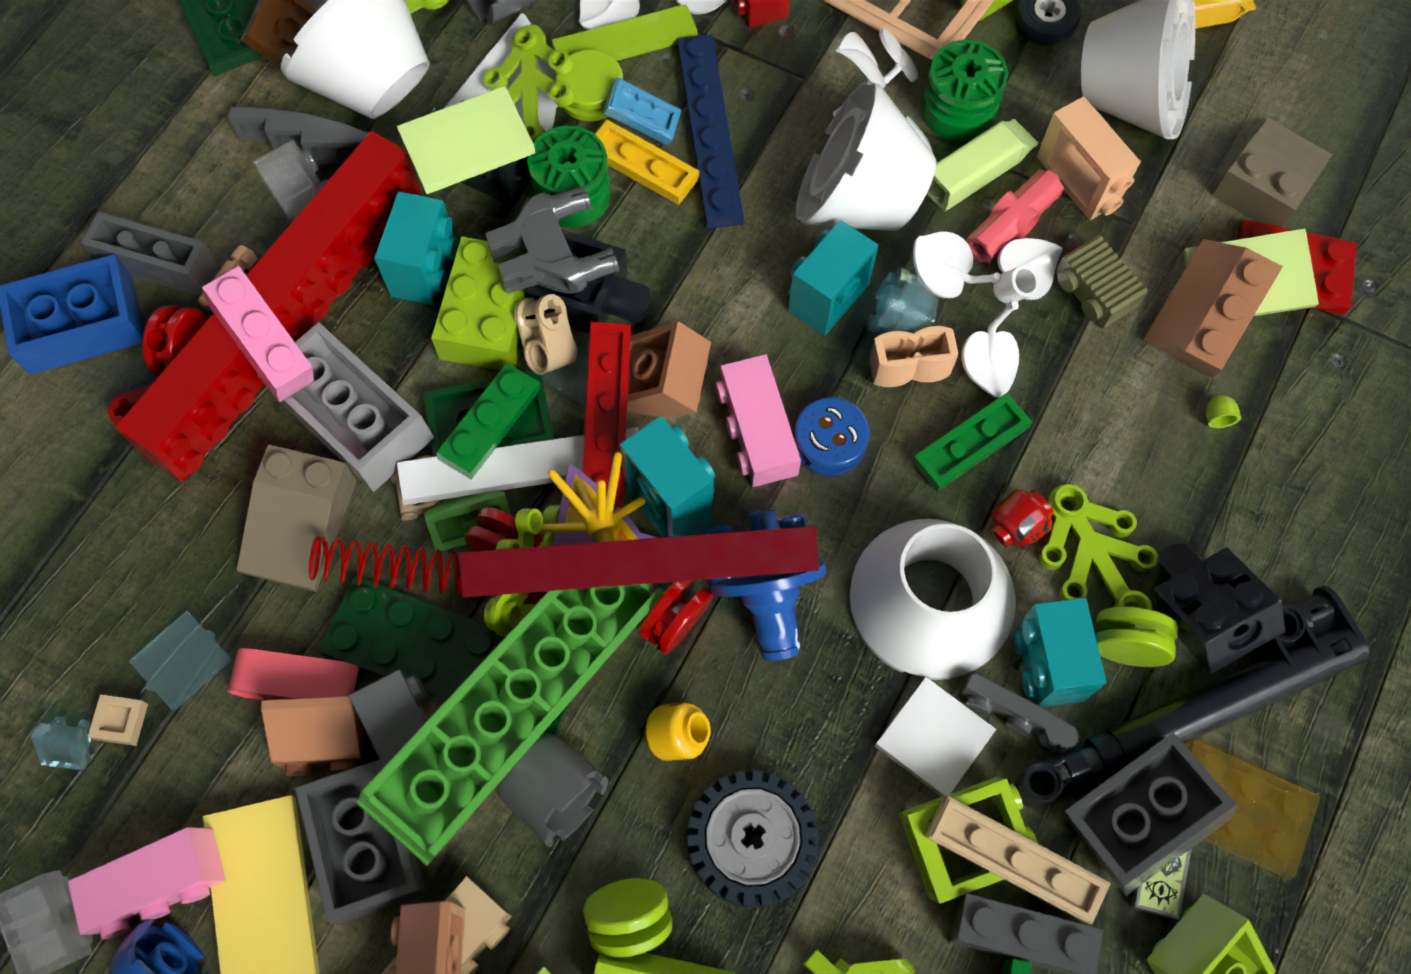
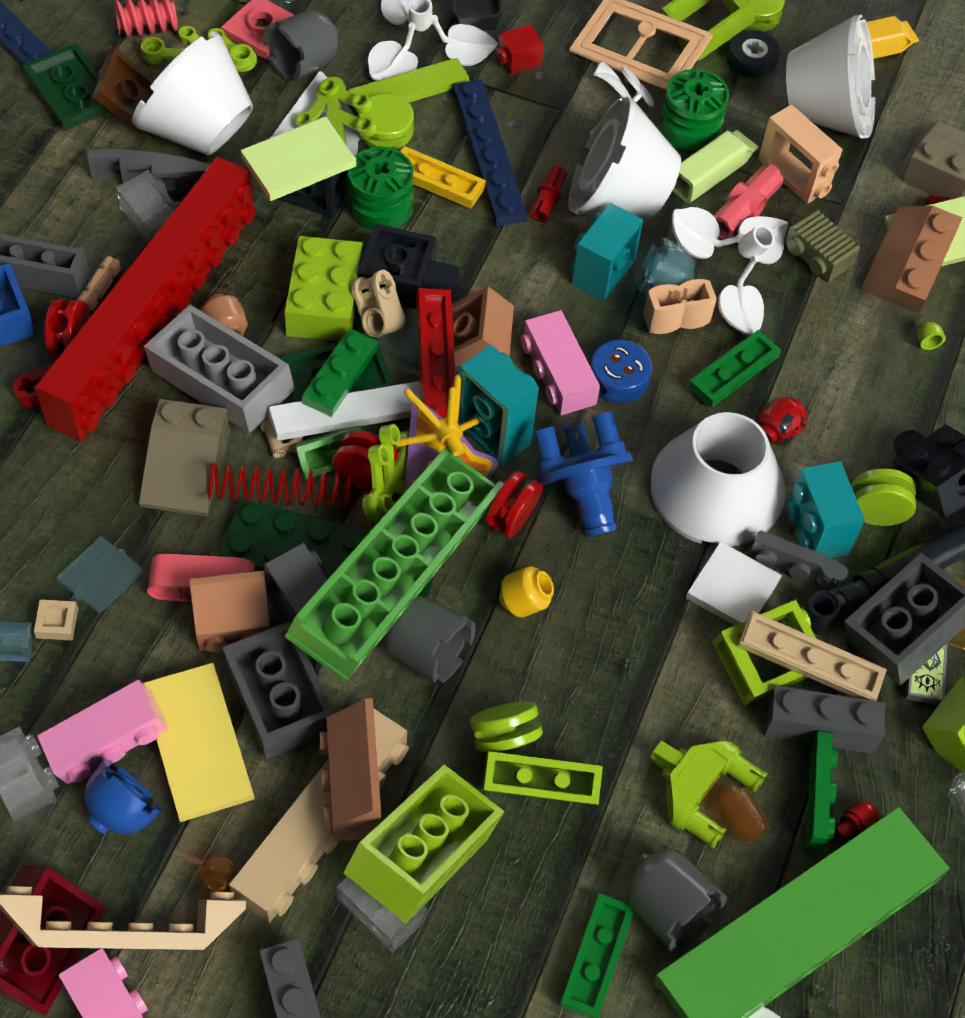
camera: 10 degrees left, 10 degrees down
bright pink brick [202,266,314,402] -> none
teal brick [374,191,459,306] -> none
dark red tile [459,526,819,597] -> none
dark grey connector [485,185,619,294] -> none
dark azure plate [603,77,681,145] -> none
wheel [687,770,819,908] -> none
lime plant [1039,484,1158,610] -> none
none -> nougat head [201,294,248,336]
none -> red axle [529,165,567,222]

